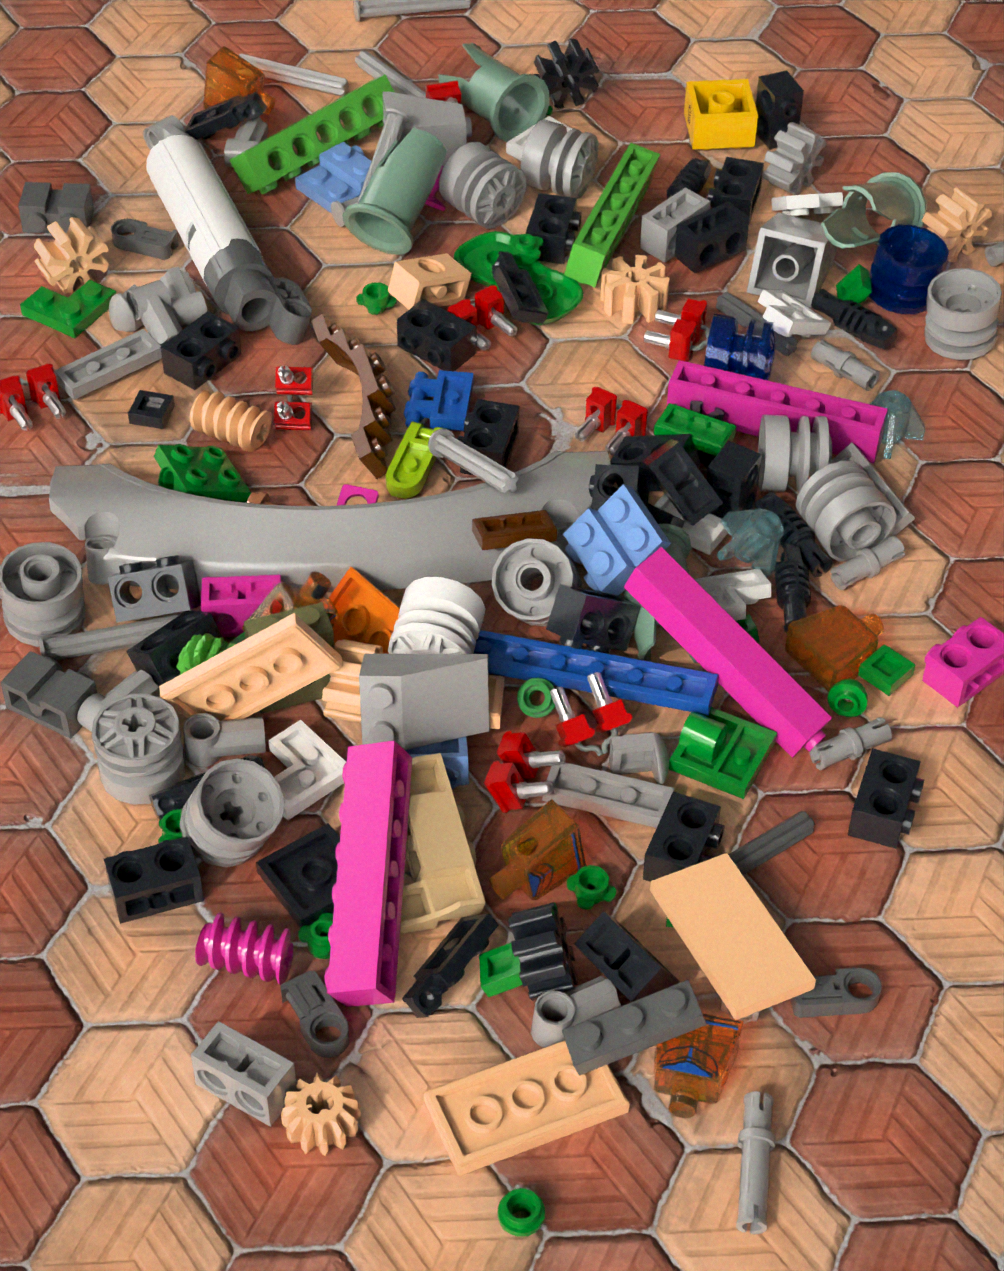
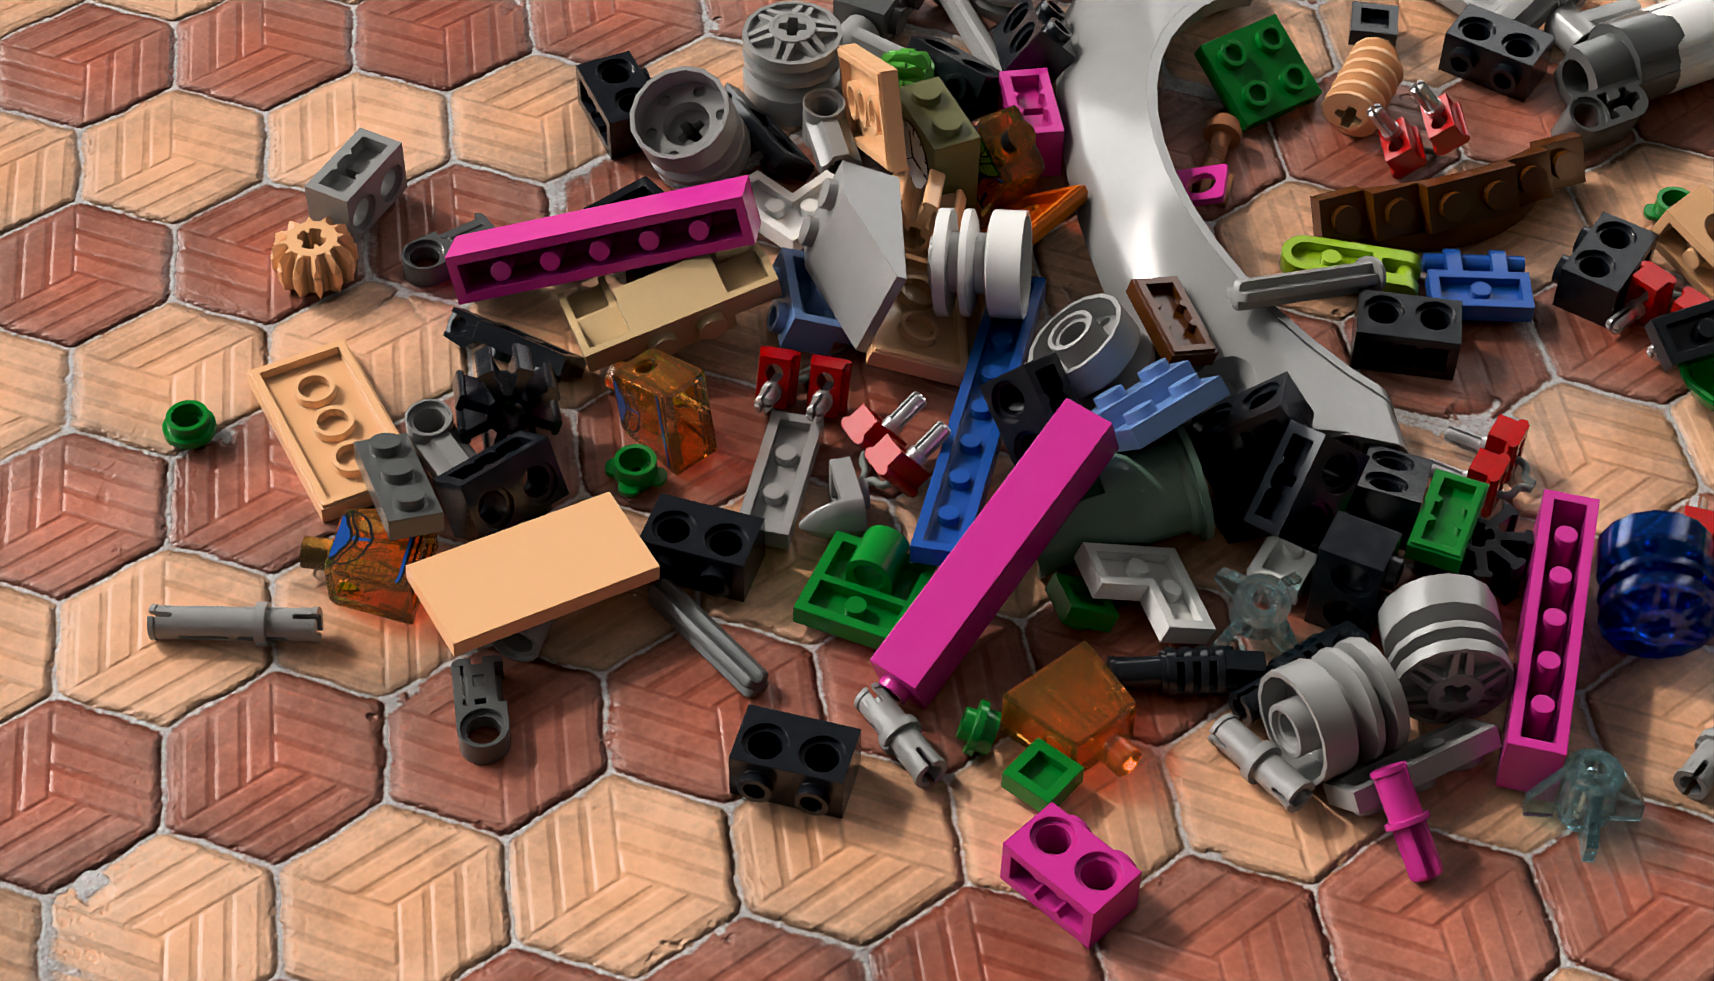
camera: 85 degrees right, 0 degrees up
dark pink piece [195,912,294,985] -> none
green plate [517,678,555,718] -> none
none -> dark pink axle [1369,761,1444,882]

